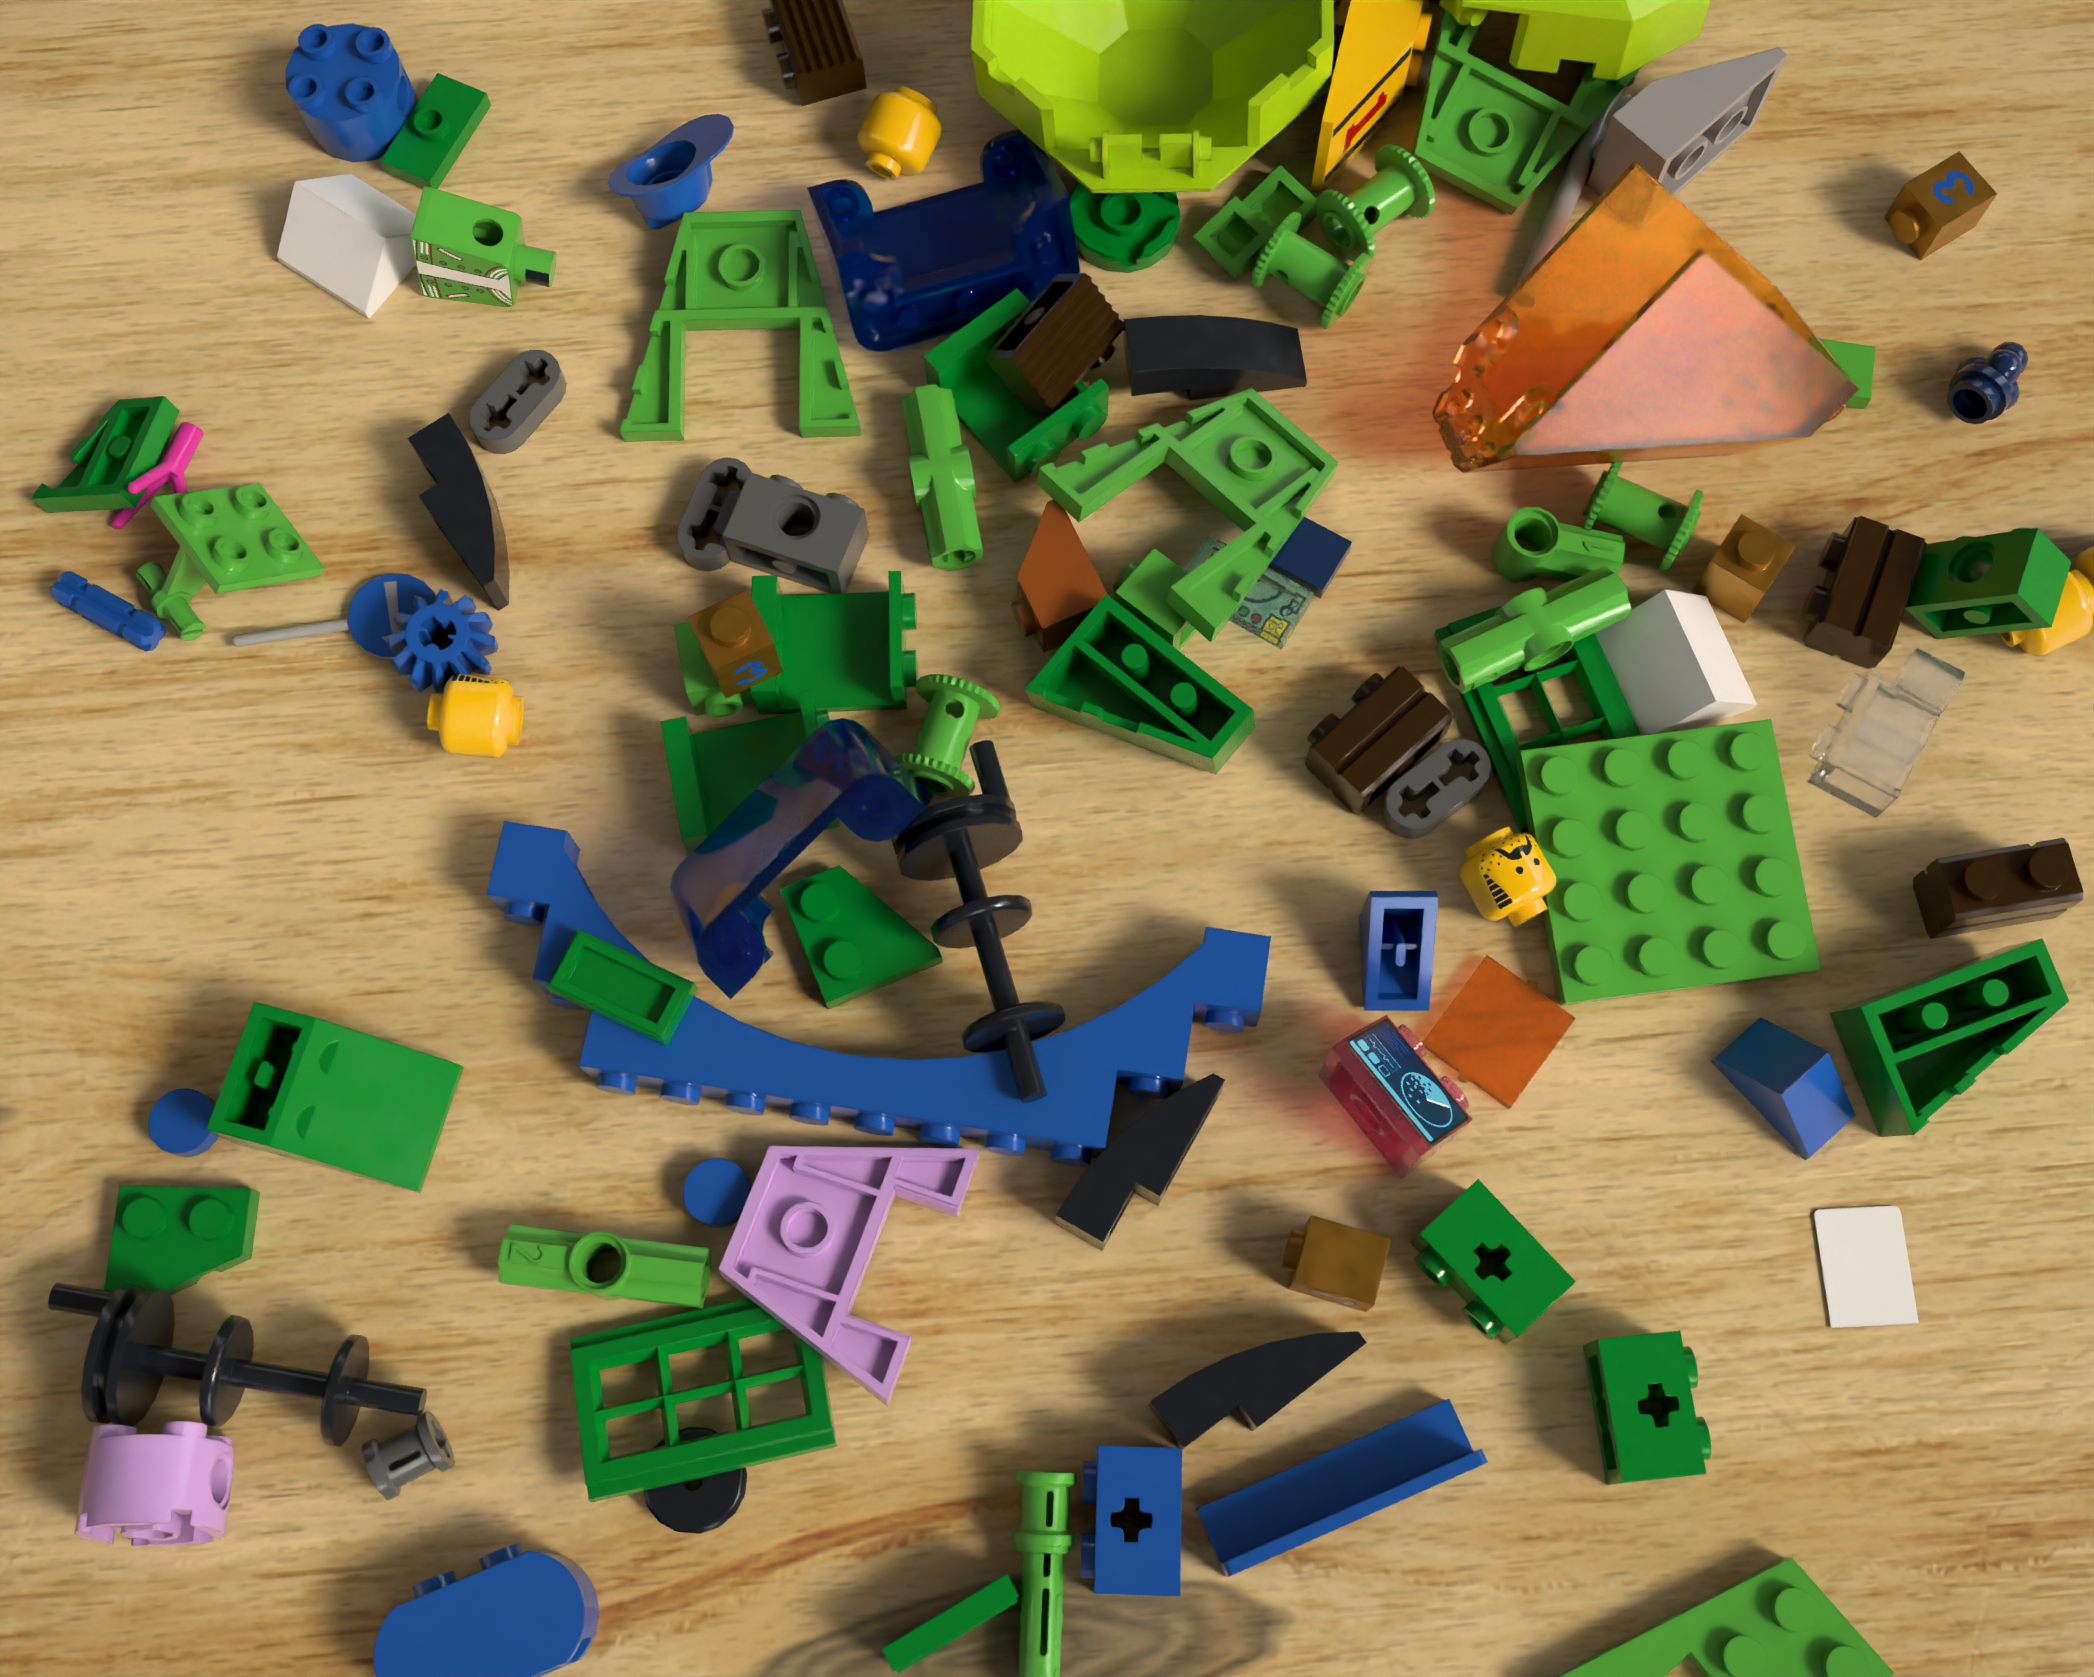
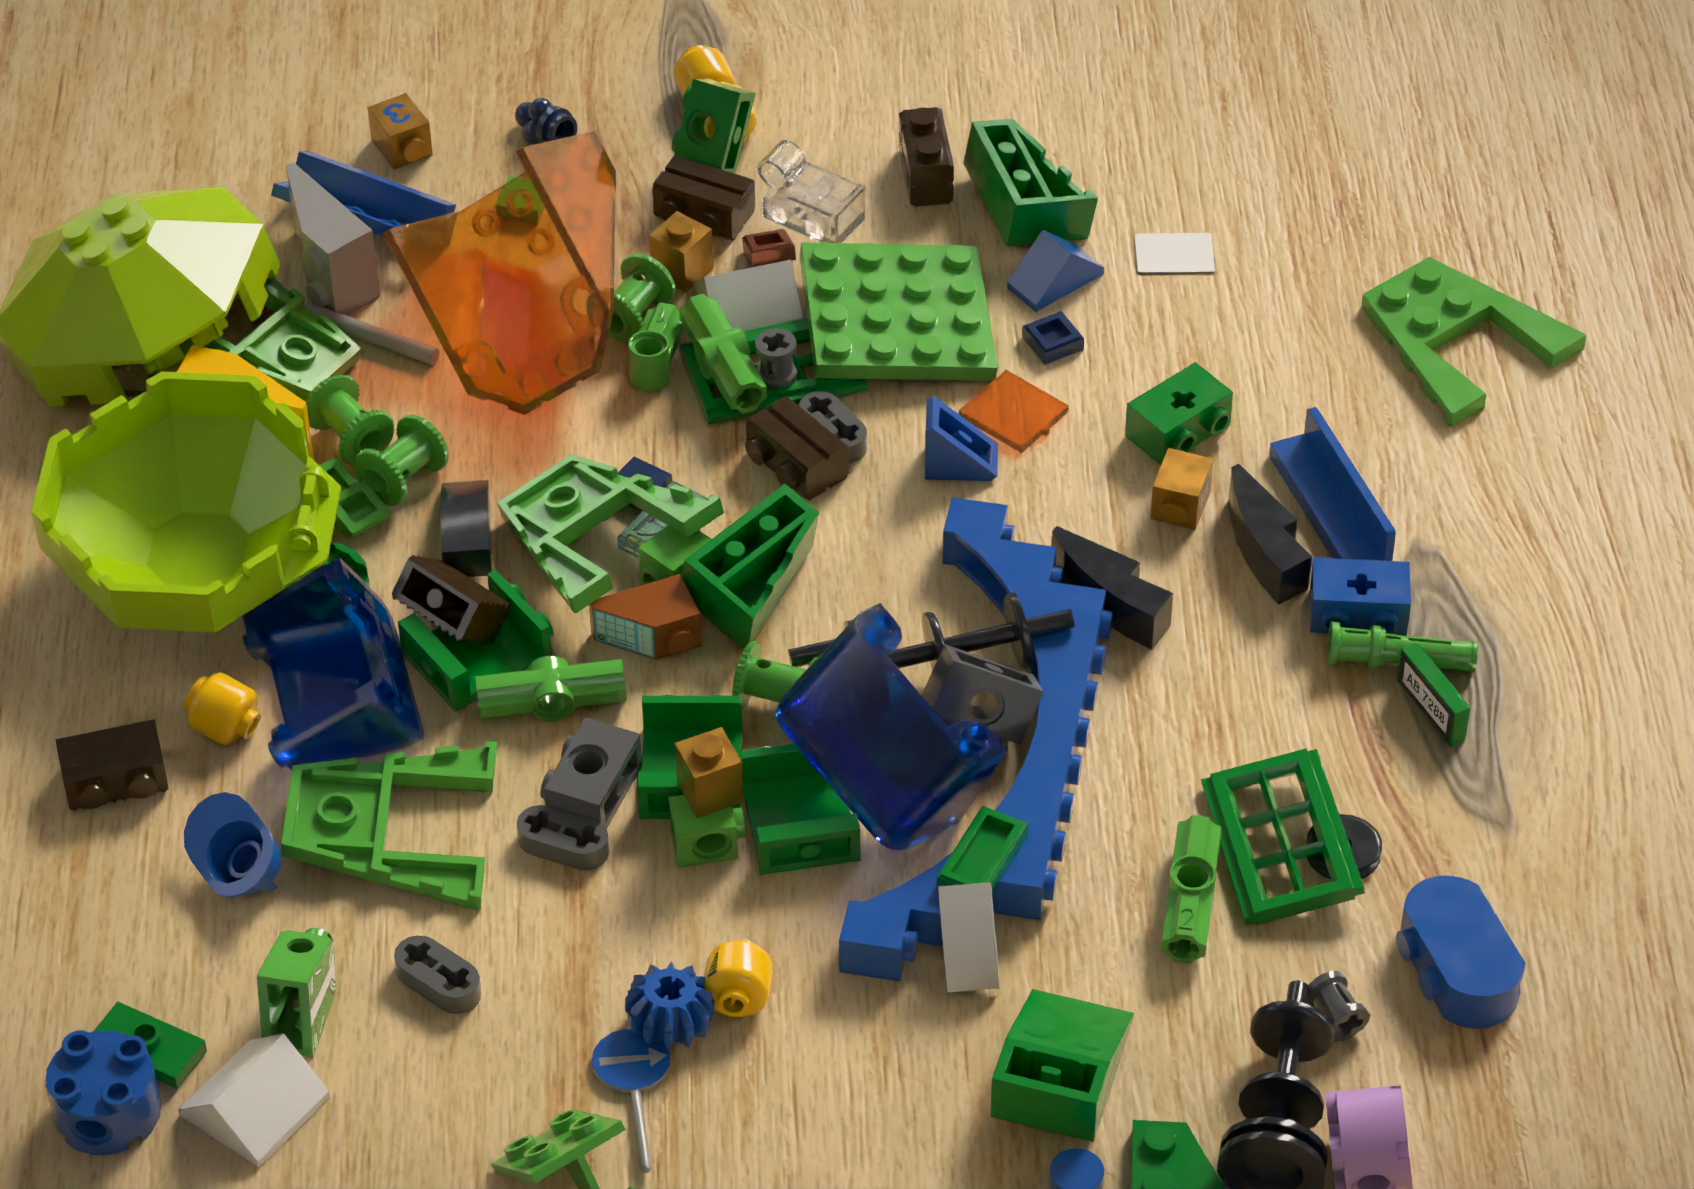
camera: 90 degrees left, 25 degrees down
black slope [407,412,510,611] -> none
blue tile [683,1158,752,1228] -> none
lavender wing [718,1146,980,1407] -> none
slope [1318,1015,1473,1179] -> none
yellow head [1459,826,1556,927] -> none
green brick [1583,1330,1711,1485] -> none
none -> blue fence [271,150,456,251]
none -> copper tile [742,229,796,267]
none -> dark grey bush [755,328,797,390]
none -> dark grey brick [921,644,1044,745]
none -> white slope [938,882,1000,993]
none -> dark blue tile [1022,311,1084,365]

